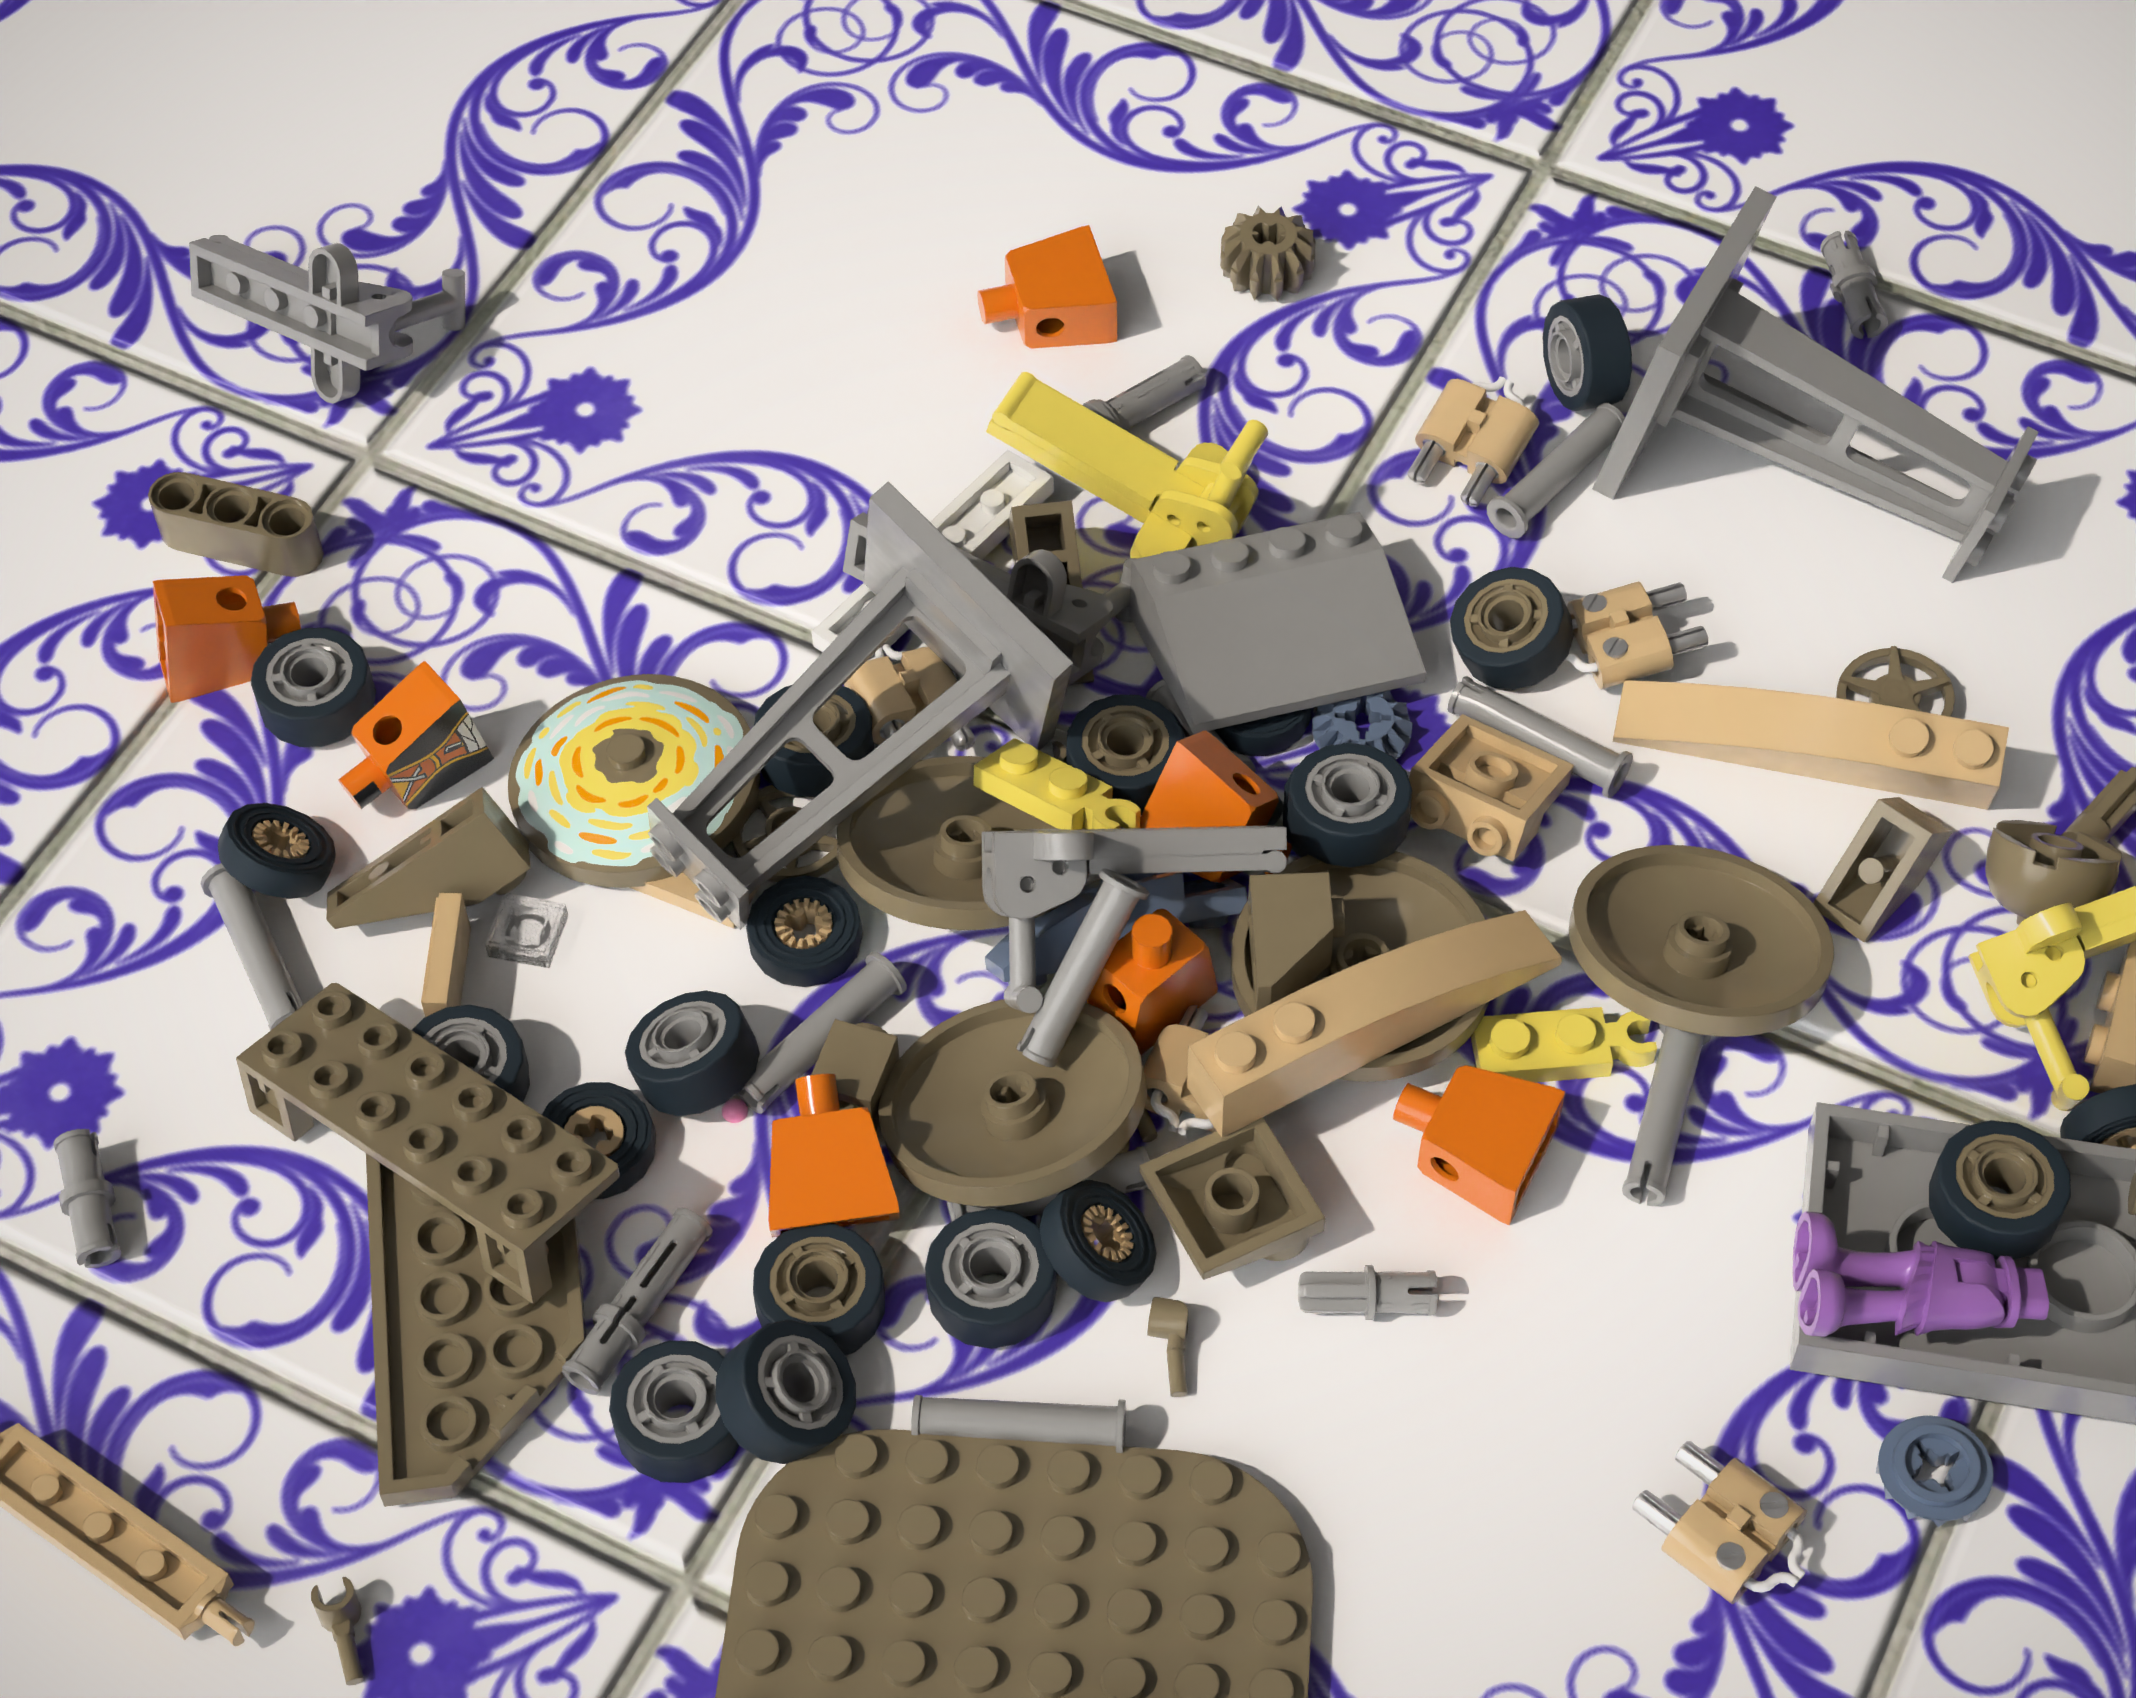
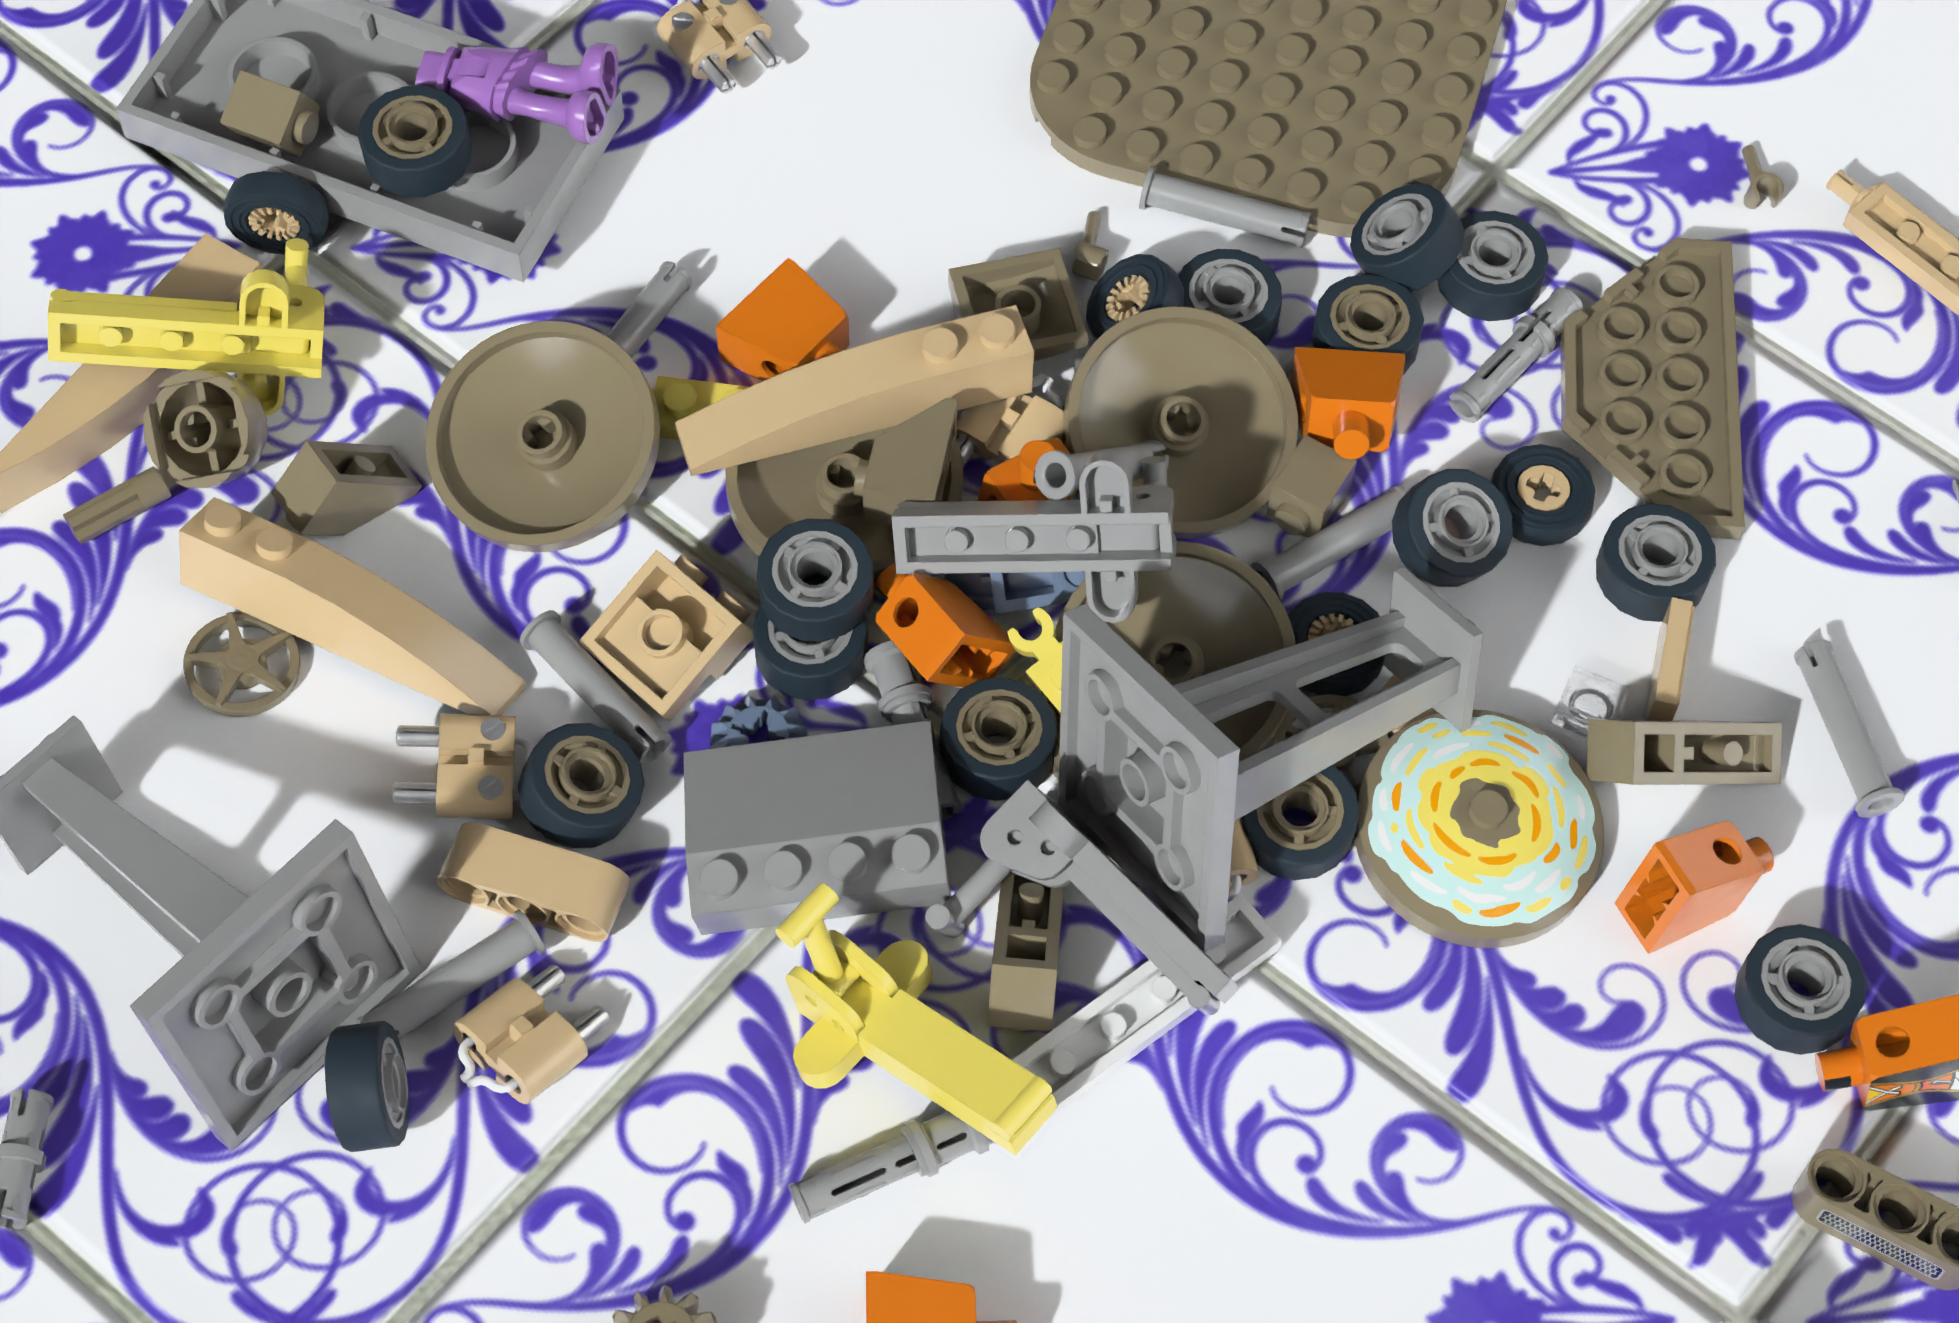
camera: 170 degrees left, 5 degrees up
black bush [218,803,336,899] -> none
dark tan bracket [236,983,620,1304] -> none
light grey axle [1298,1265,1438,1320] -> none
sand blue gear [1875,1415,1993,1528] -> none
none -> tan beam [436,822,631,942]

